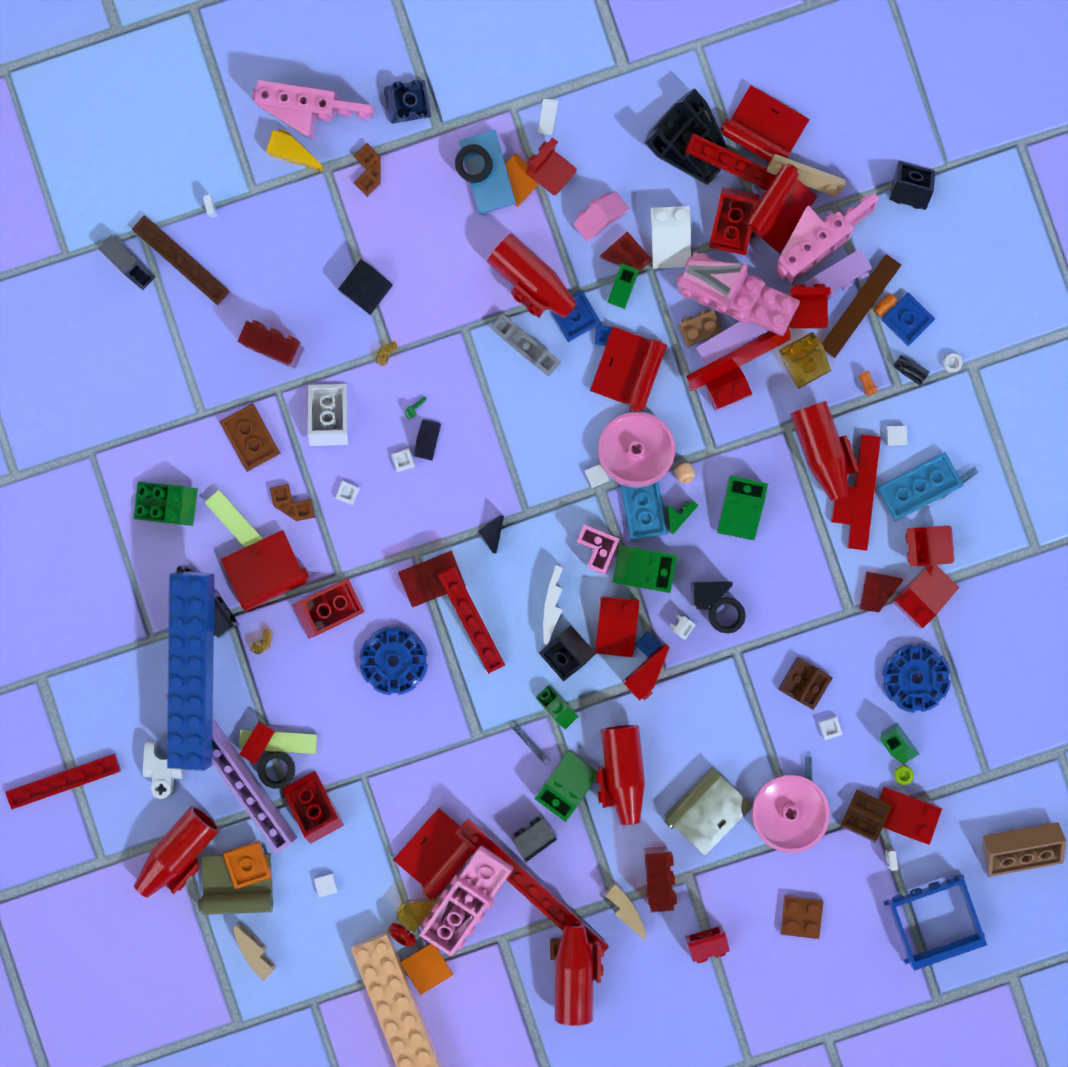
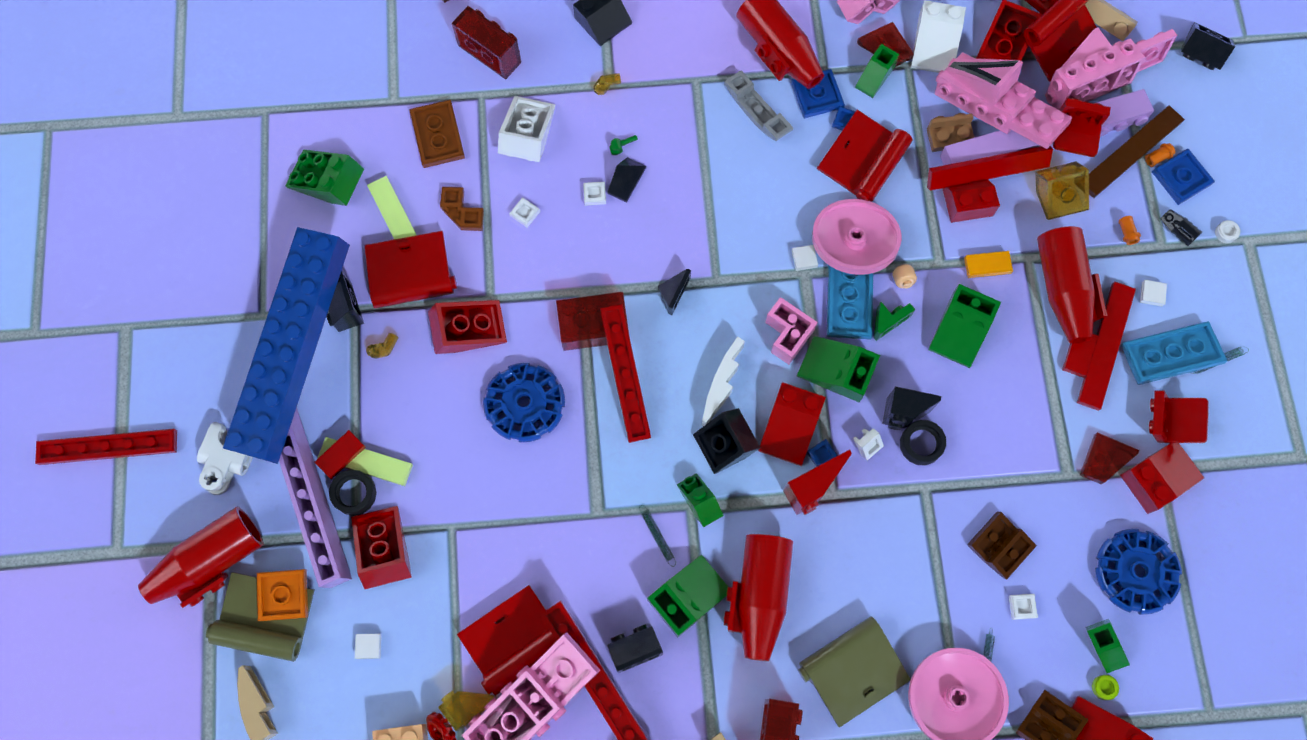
camera: 10 degrees right, 15 degrees down
none -> light orange tile [964,251,1013,278]

